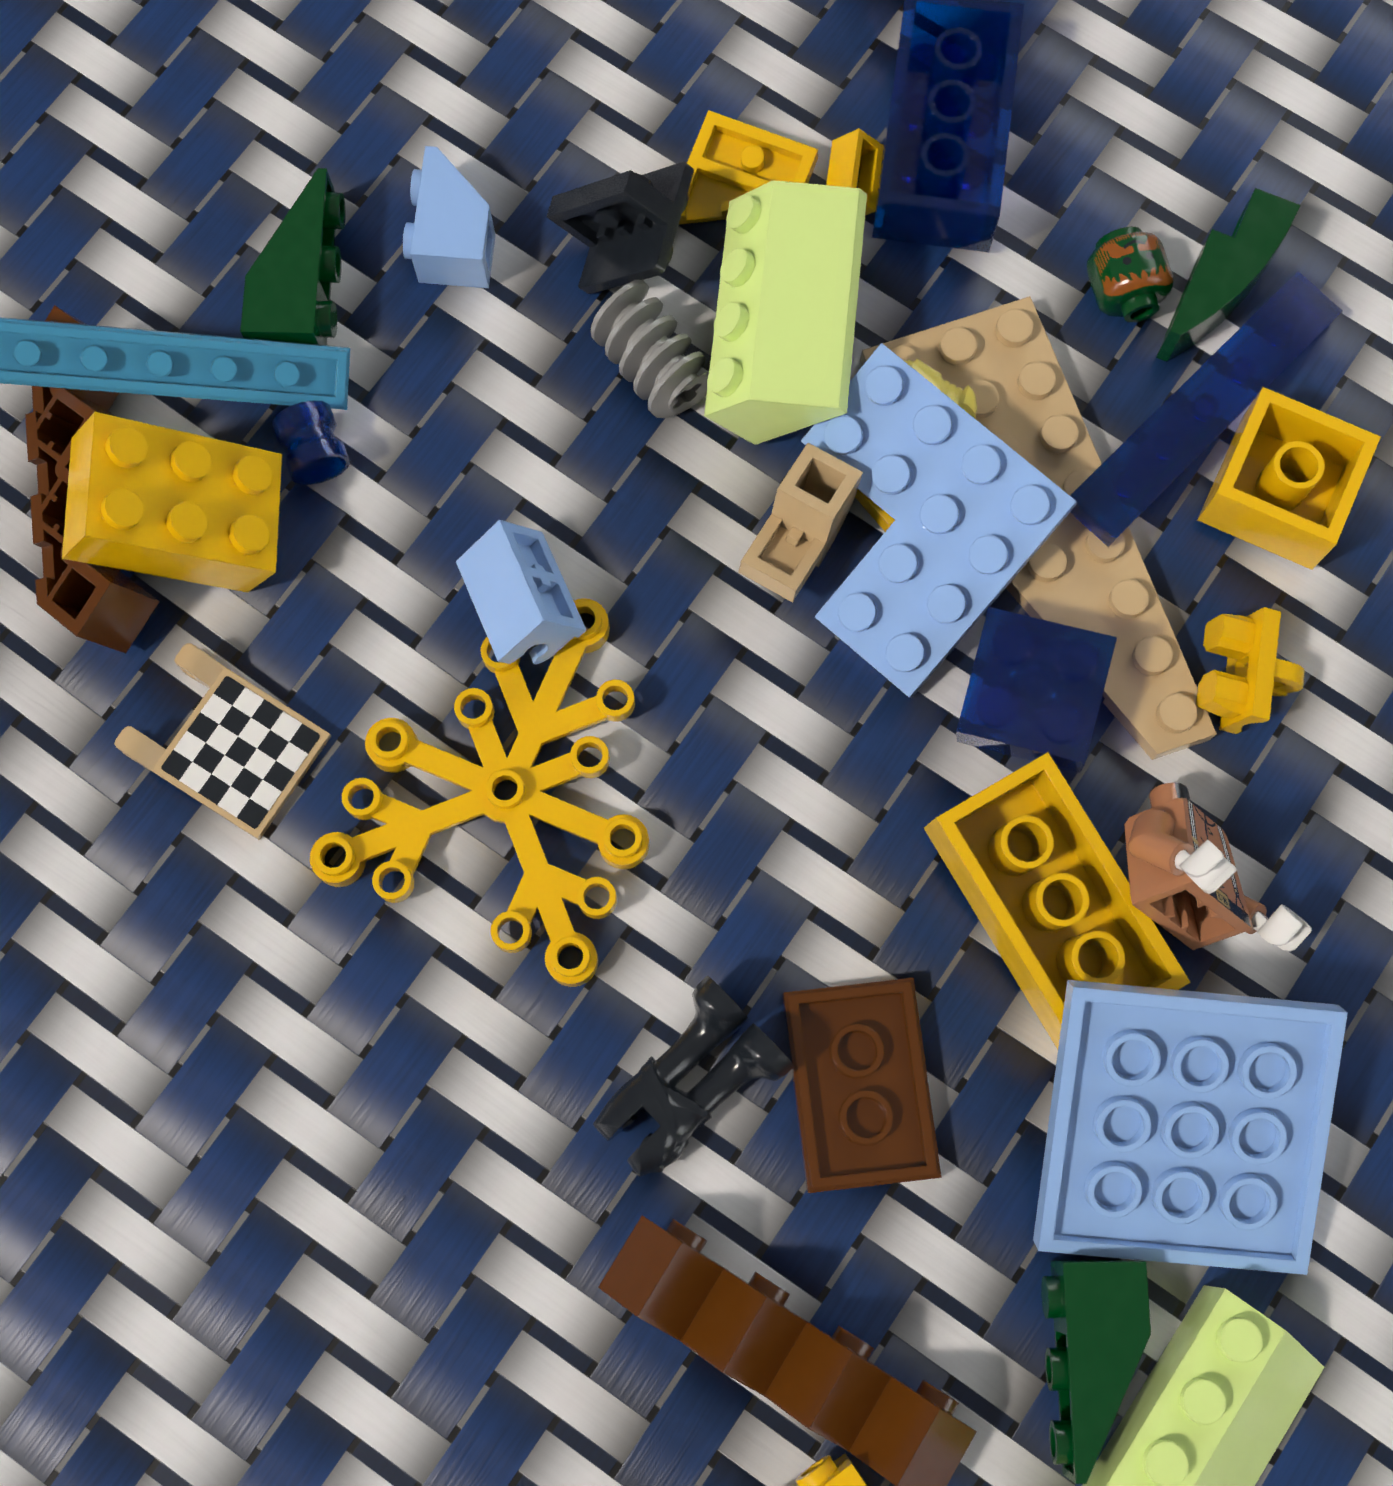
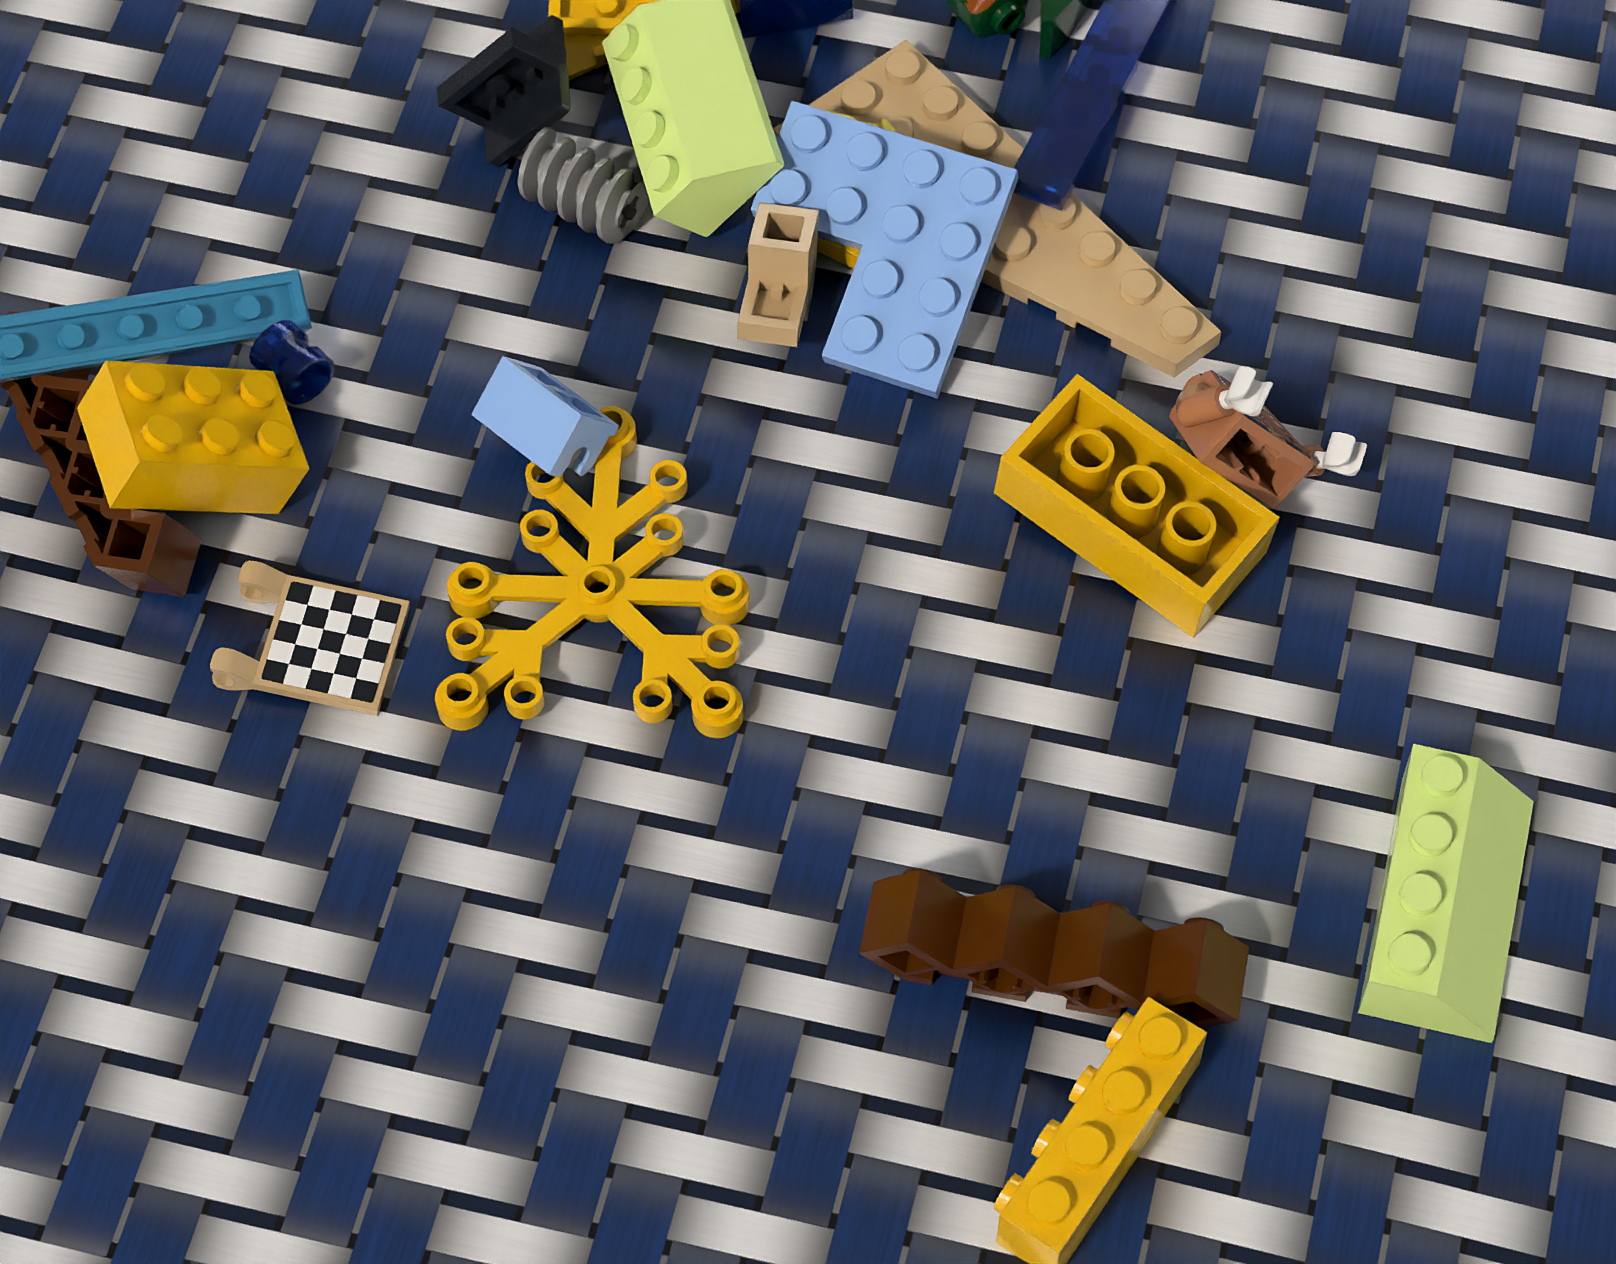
camera: 20 degrees left, 15 degrees down
dark green slope [240,168,346,345] -> none
light blue slope [403,146,496,289] -> none
black piece [593,975,794,1177] -> none
reddish brown tile [783,978,942,1193] -> none
clear blue brick [956,607,1117,773] -> none
light blue plate [1033,980,1348,1275] -> none
dark green slope [1041,1260,1151,1484] -> none
yellow hips [1196,607,1305,734] -> none
yellow brick [1197,387,1381,570] -> none

